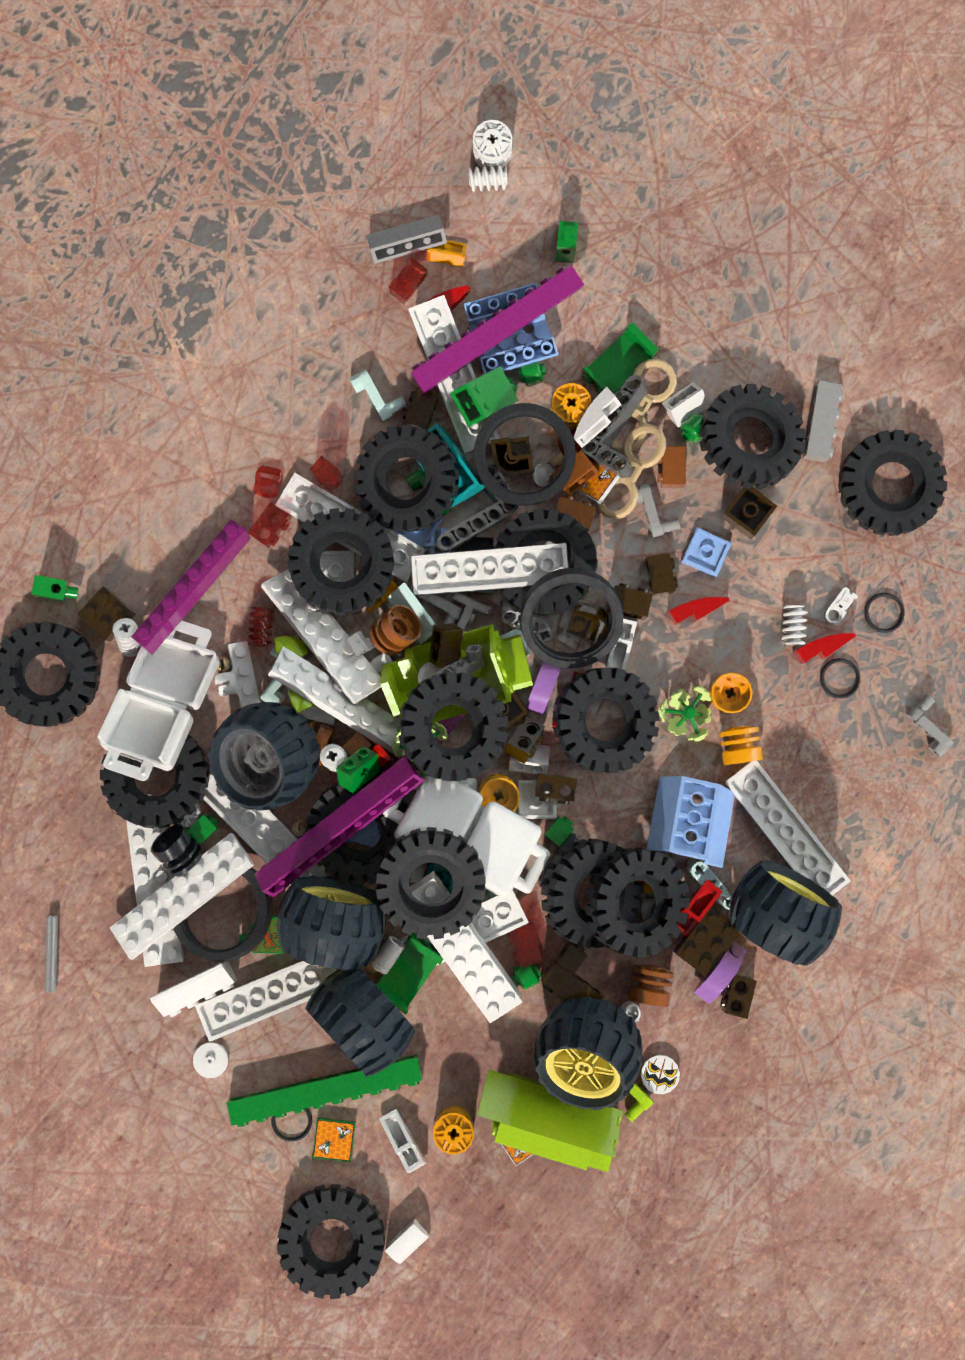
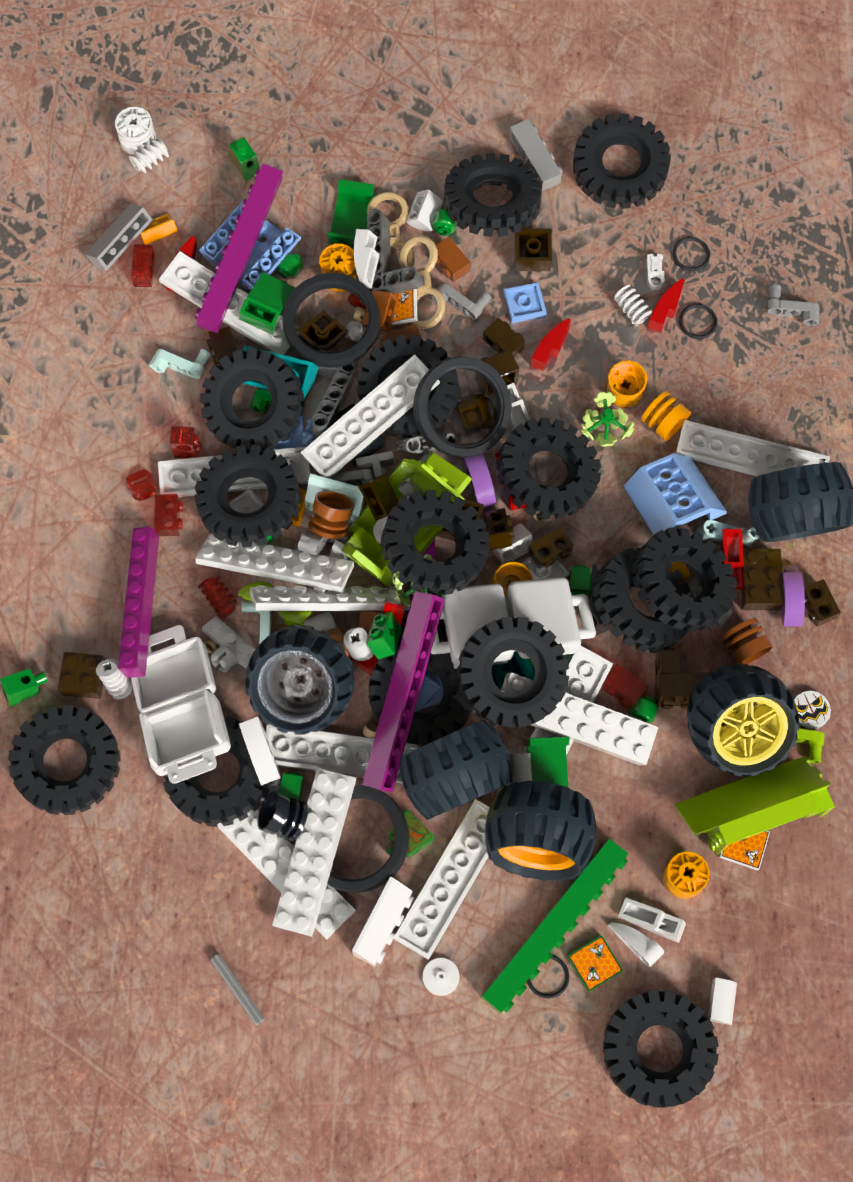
camera: 35 degrees left, 15 degrees down
none -> white slope [239,717,280,785]
none -> white piece [608,922,664,967]

